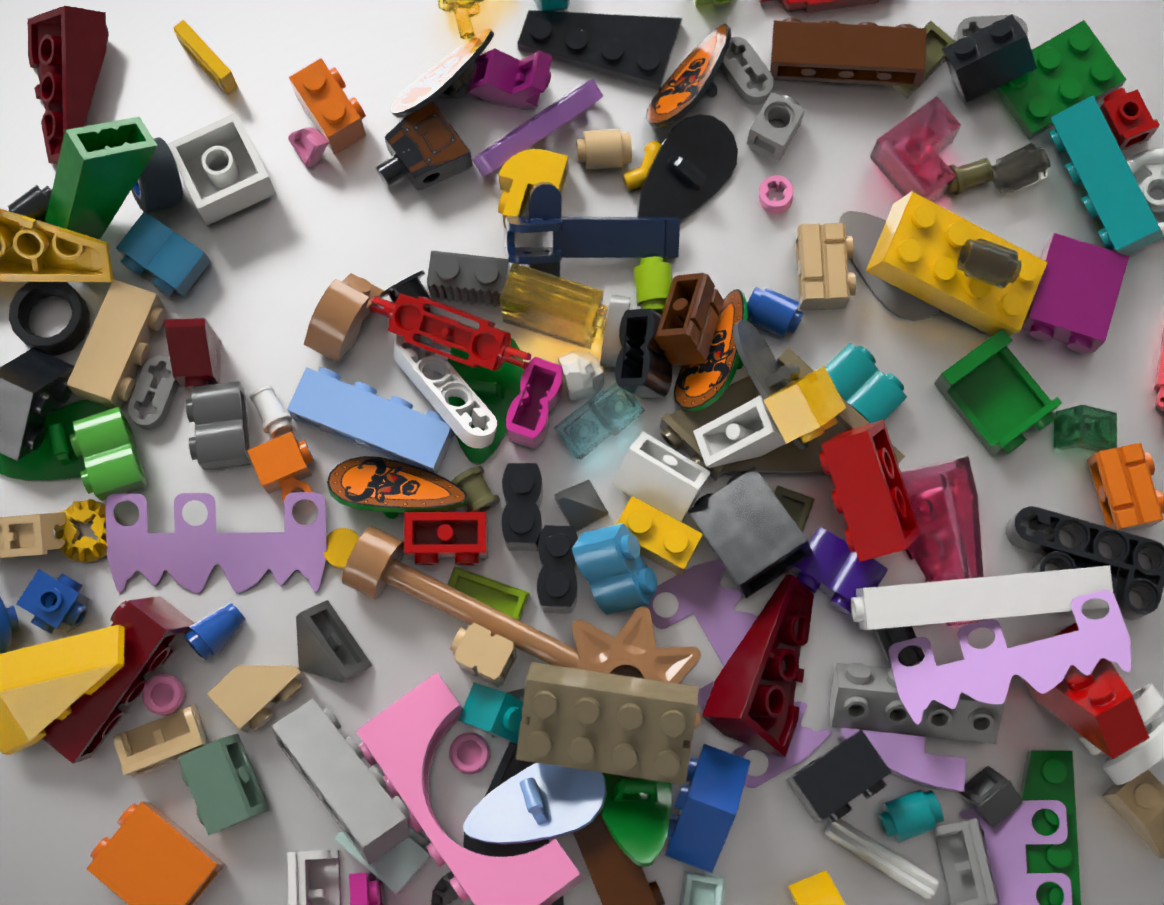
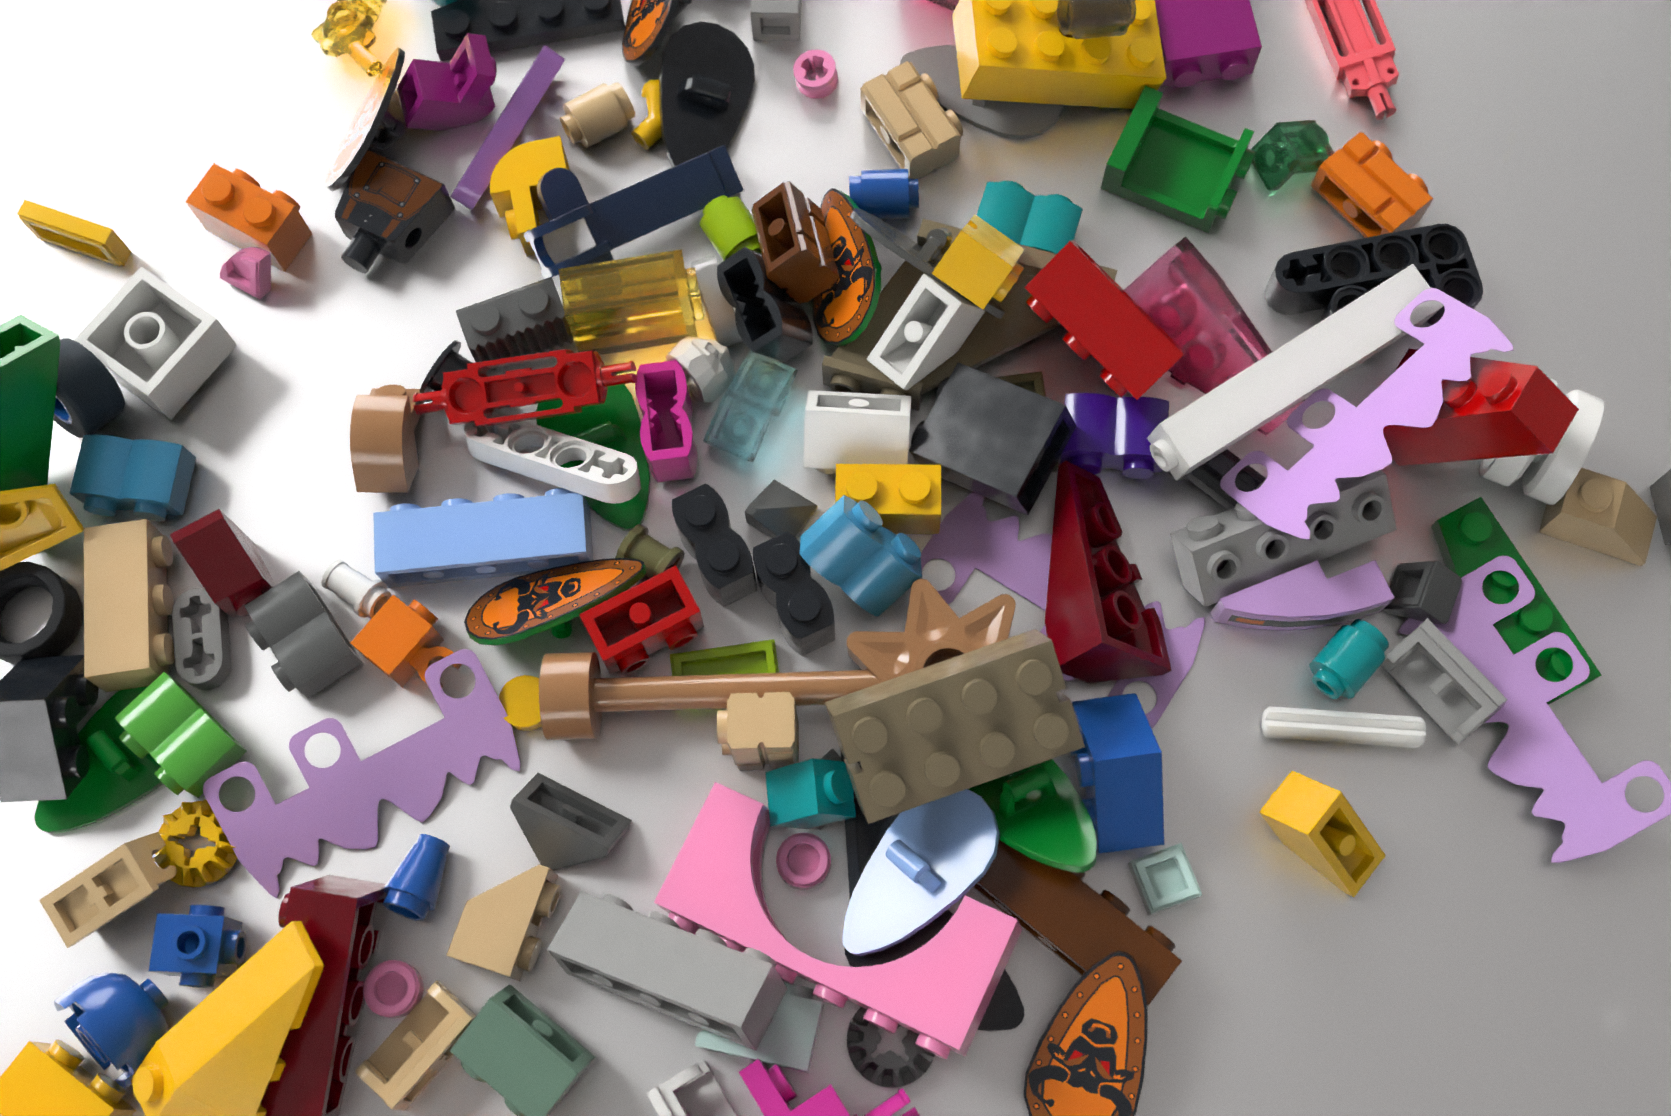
camera: 25 degrees left, 5 degrees down
black brick [786,730,892,823] -> none

